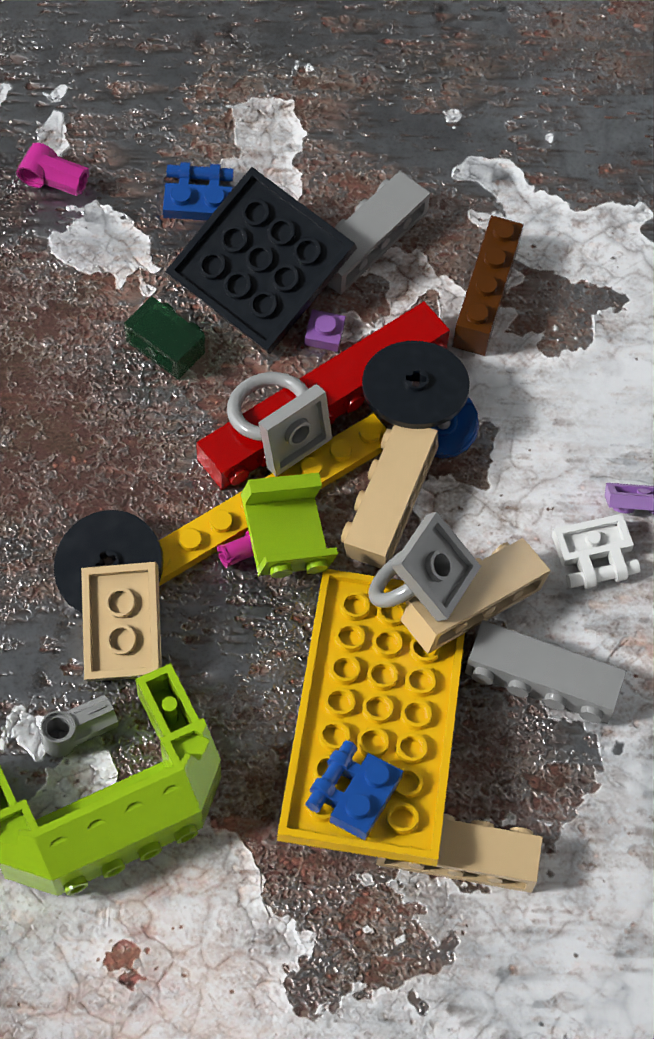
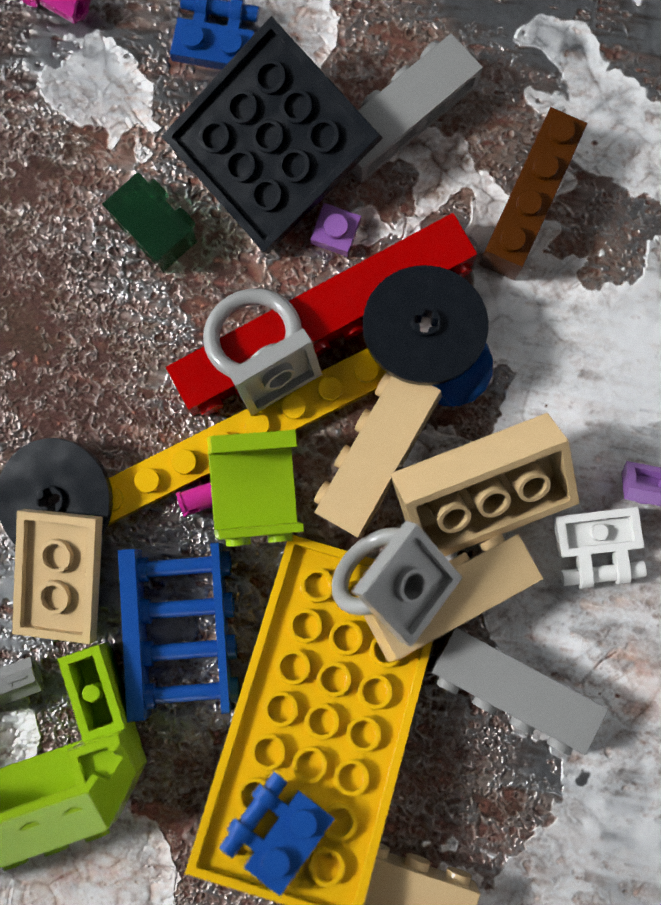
camera: 15 degrees right, 20 degrees up
none -> blue fence [118,542,240,722]
none -> tan brick [390,413,580,556]

